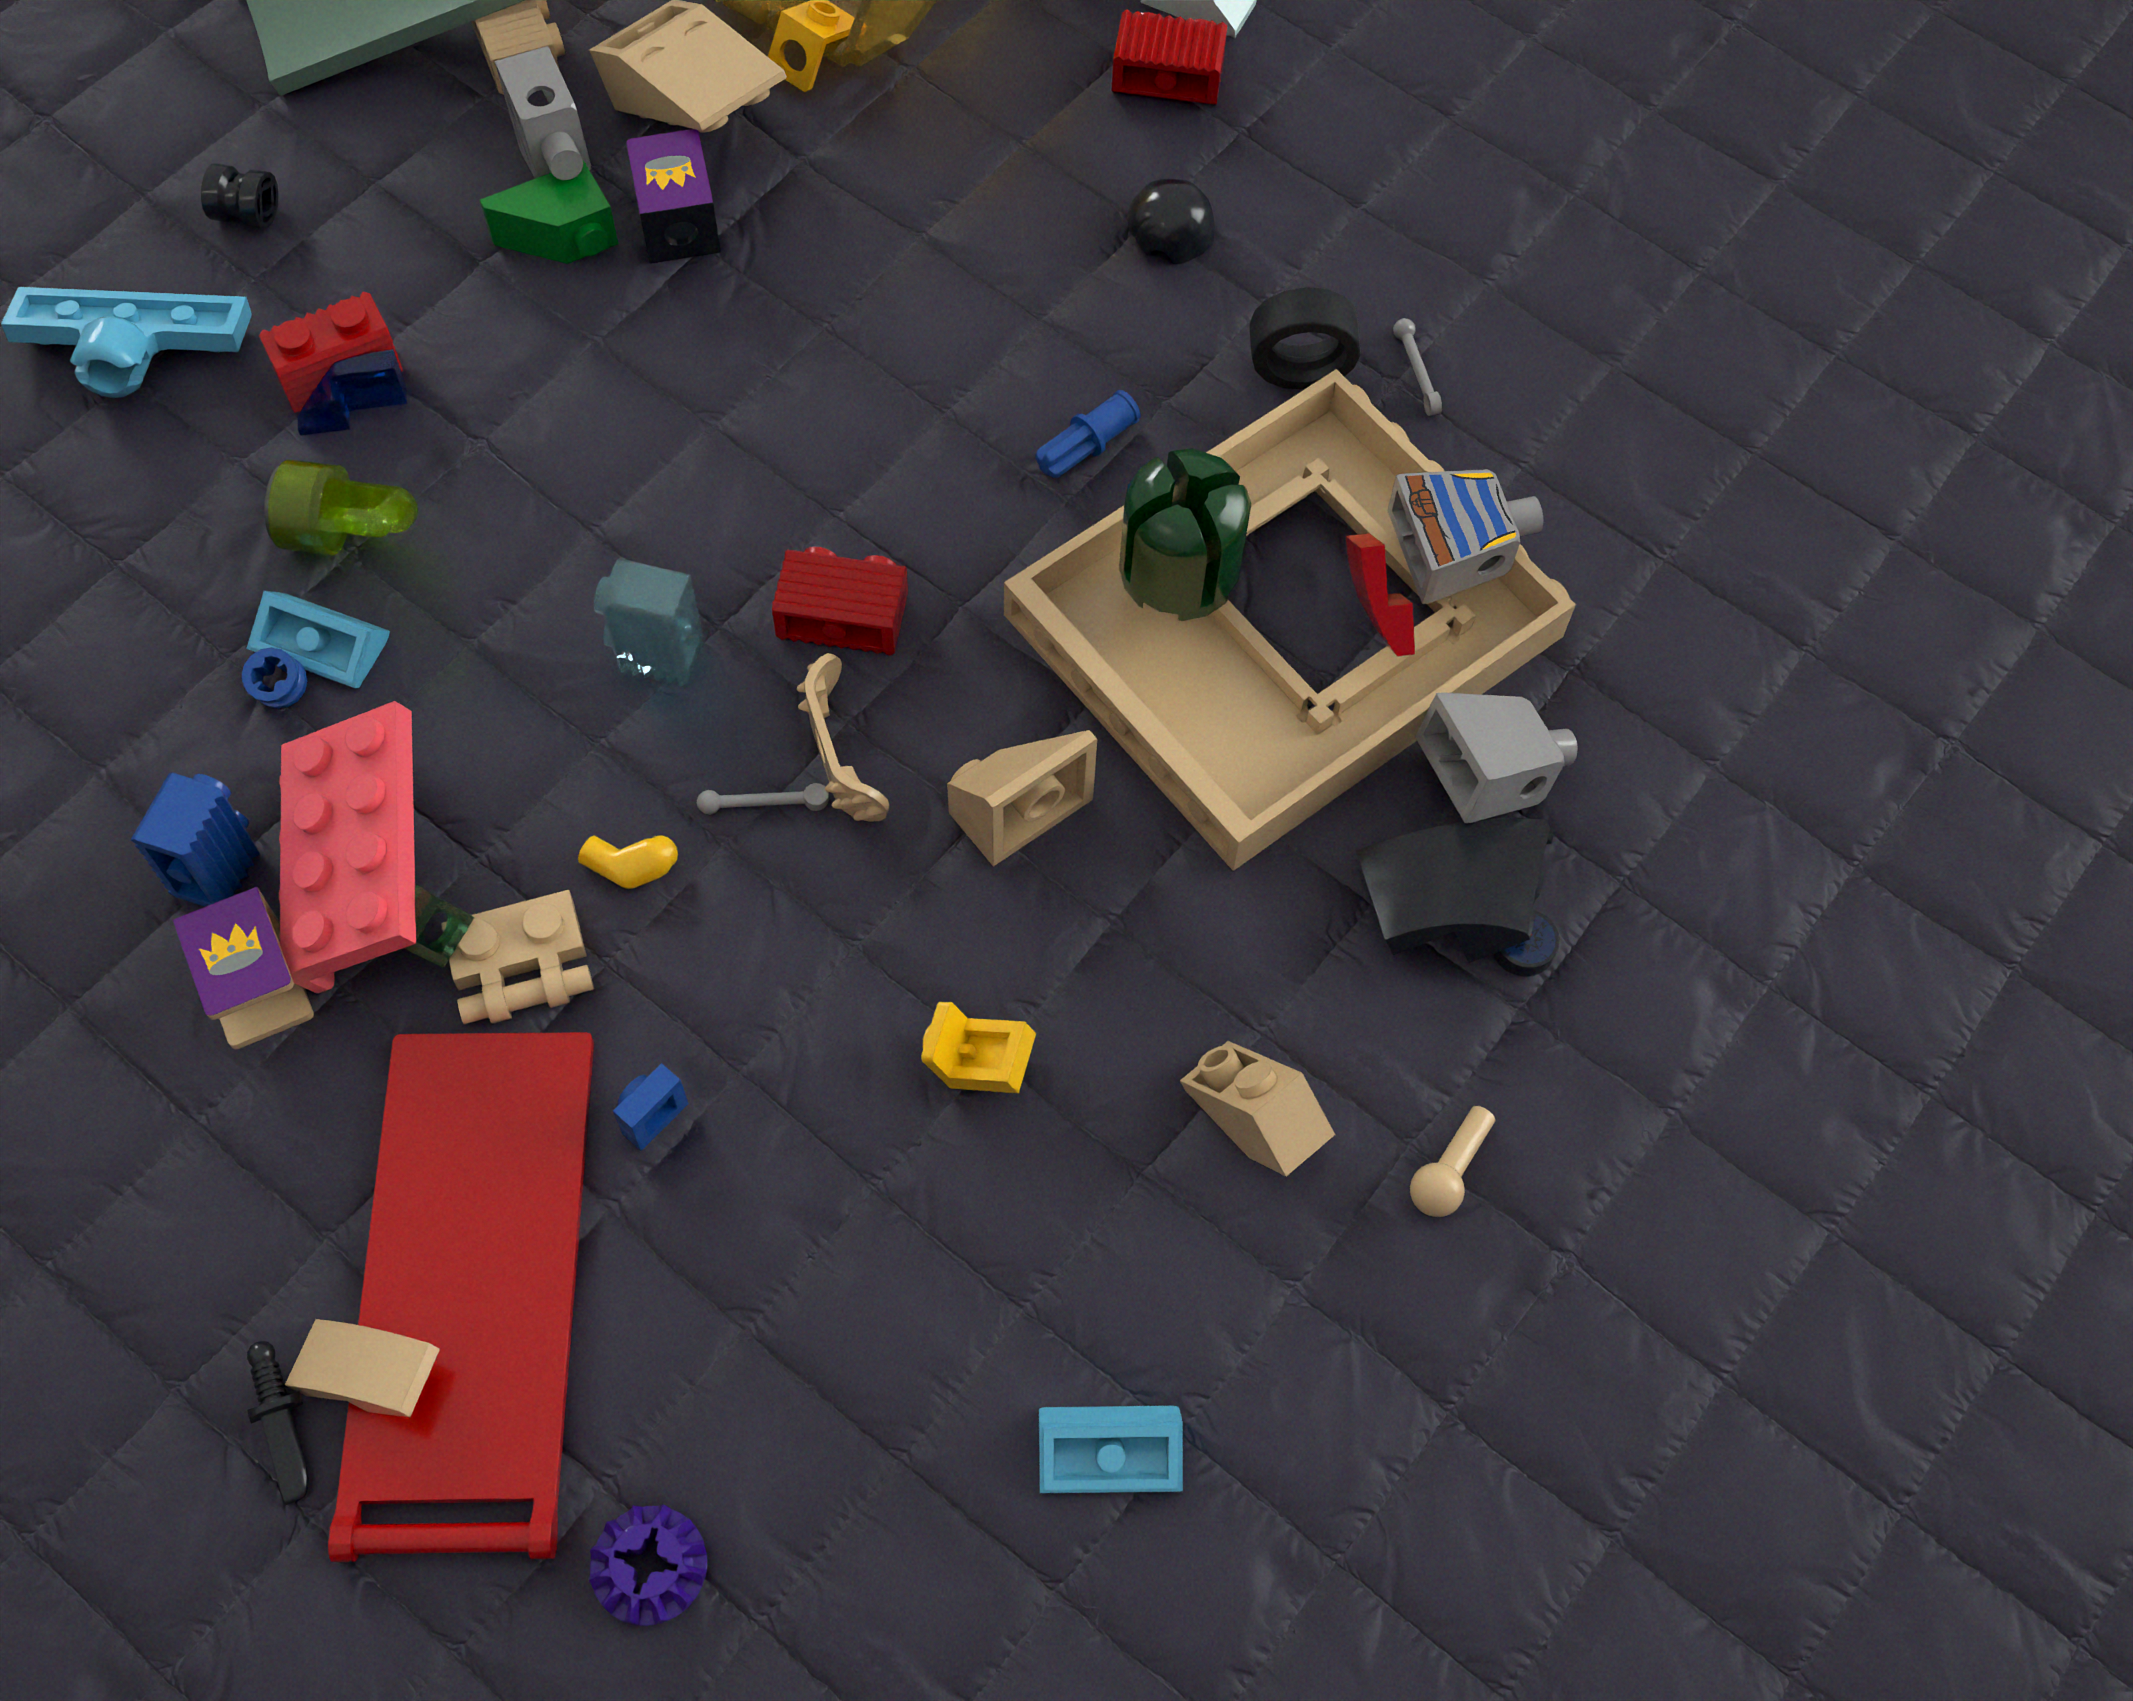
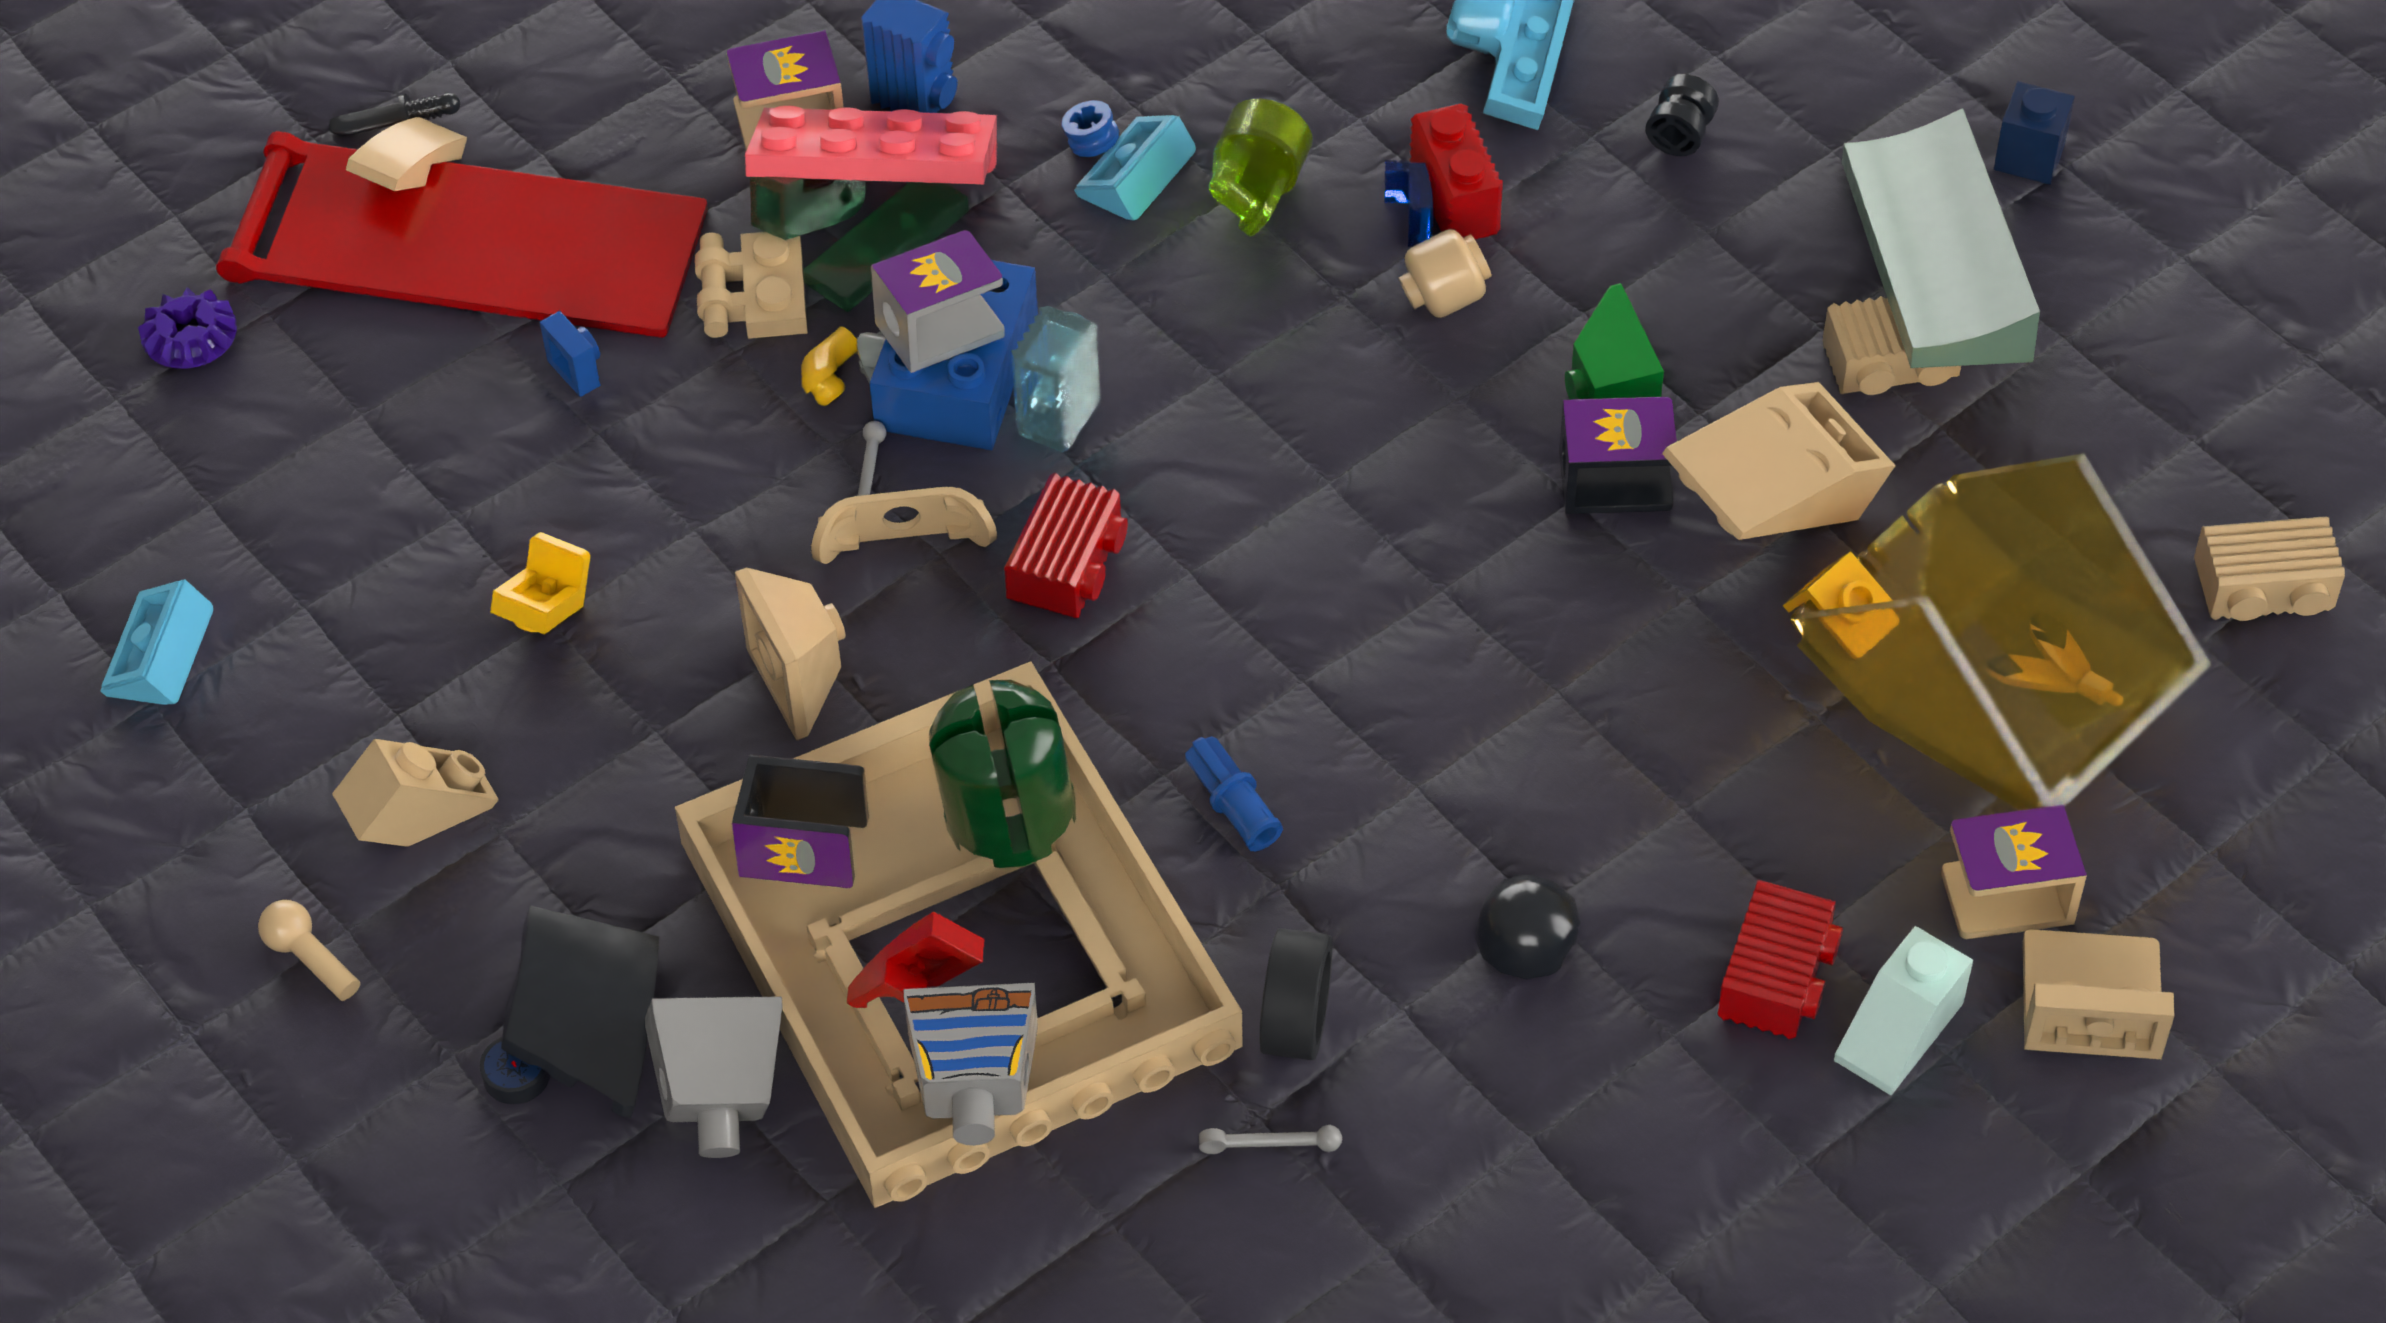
camera: 105 degrees right, 10 degrees down
light grey torso [494,46,591,180] -> none
none -> piece [732,754,869,888]
none -> clear green tile [803,182,969,312]
none -> blue piece [857,260,1038,450]
none -> piece [871,230,1005,373]
none -> tan head [1398,229,1492,318]

